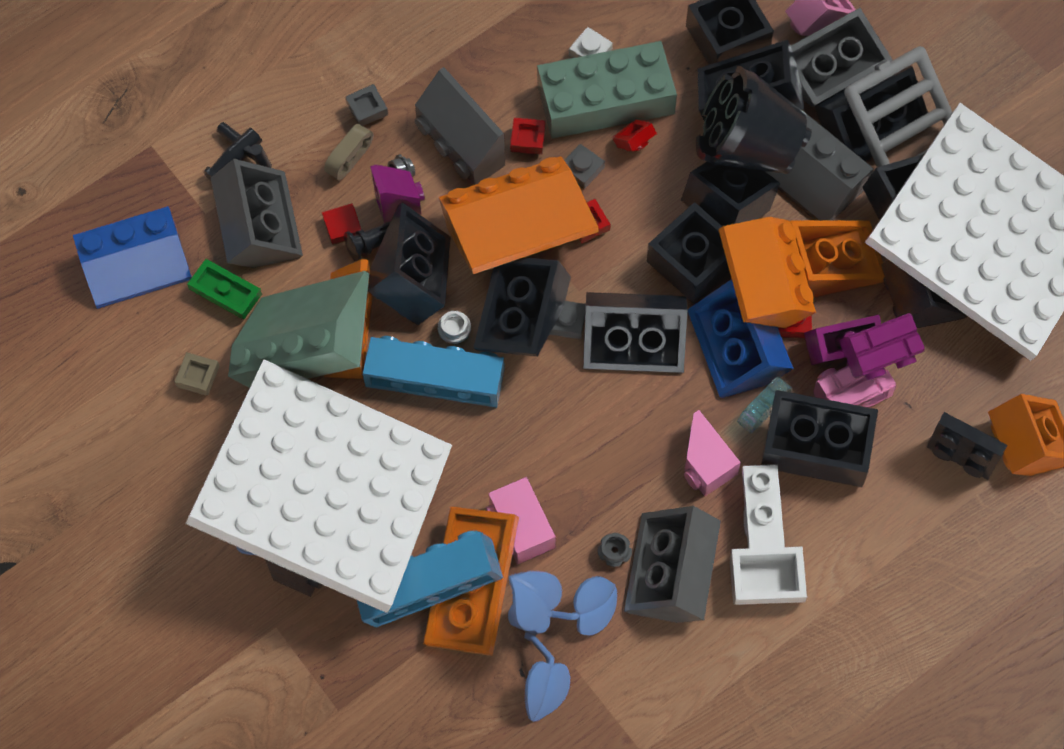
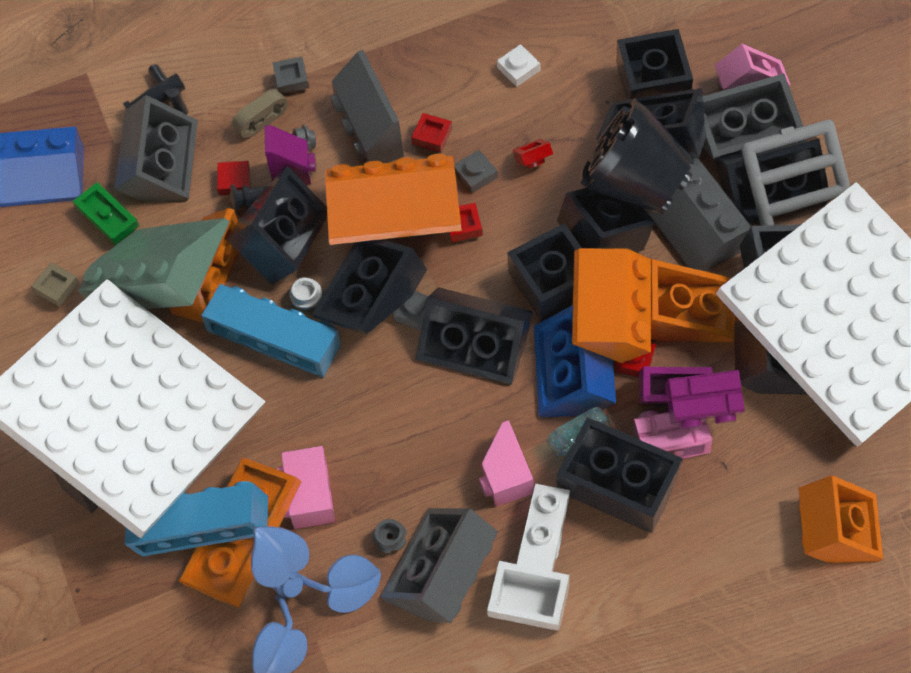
camera: 20 degrees right, 5 degrees down
sand green brick [537,41,677,139] -> none
black plate [927,412,1007,480] -> none

